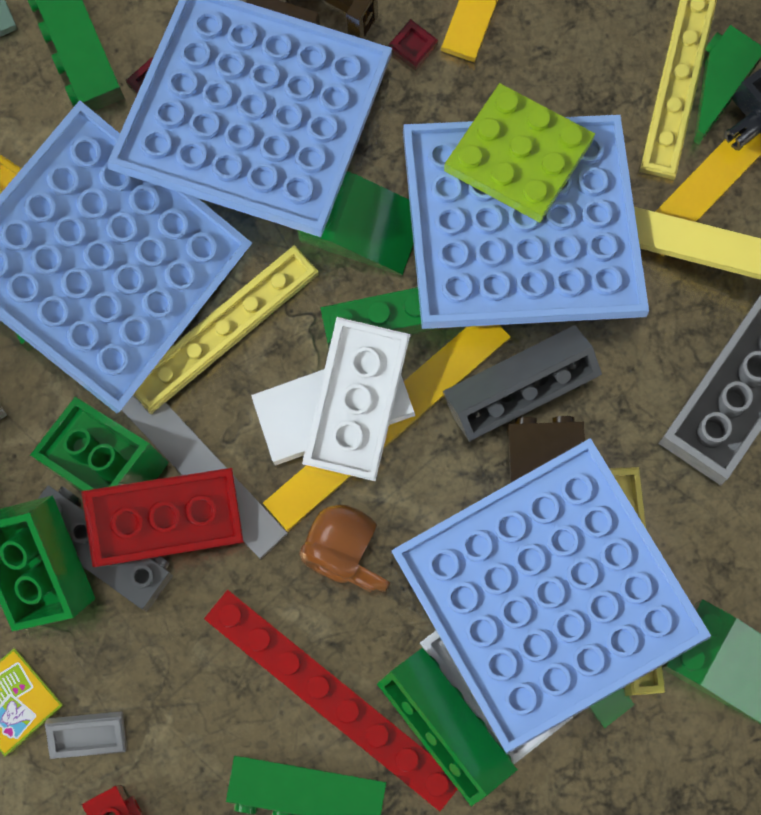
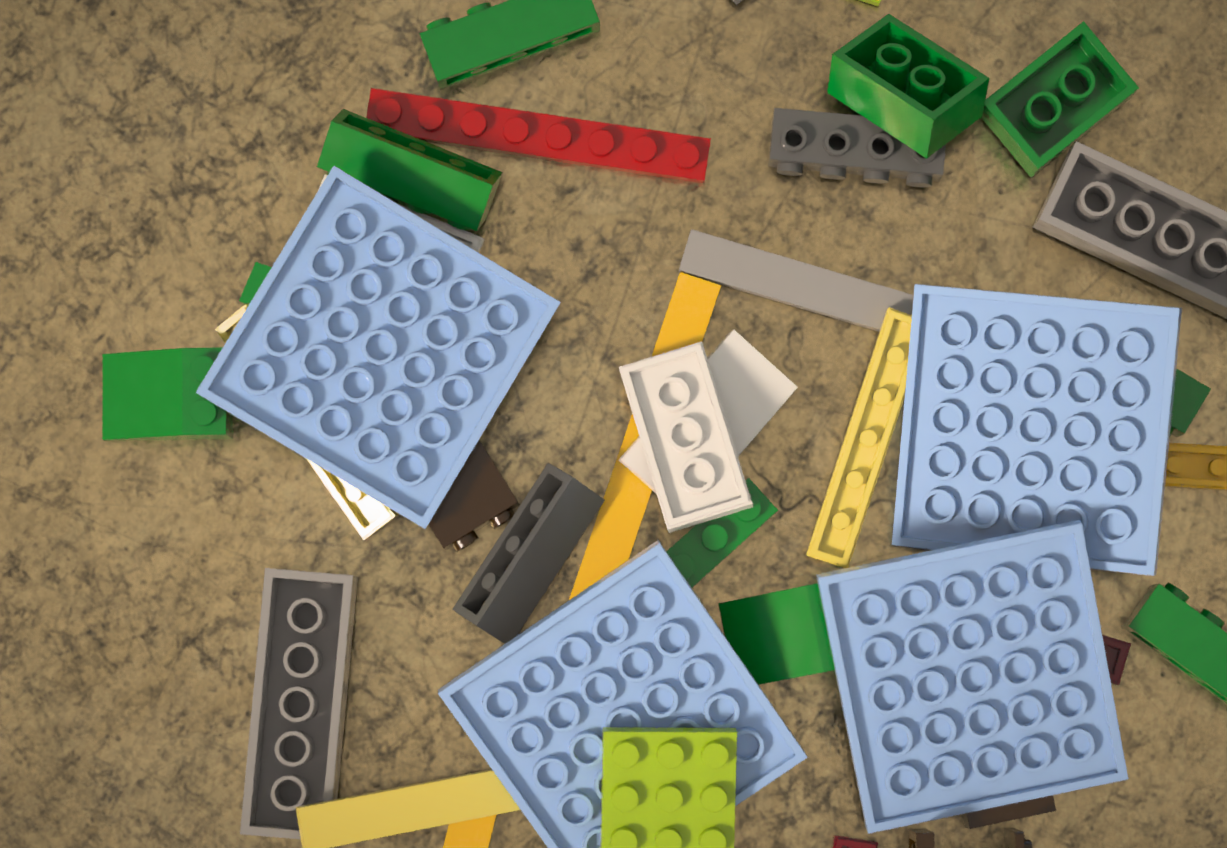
camera: 150 degrees right, 5 degrees up
green slope [30,397,169,492] -> none
red tile [81,468,243,567] -> none
dark orange piece [299,505,390,592] -> none

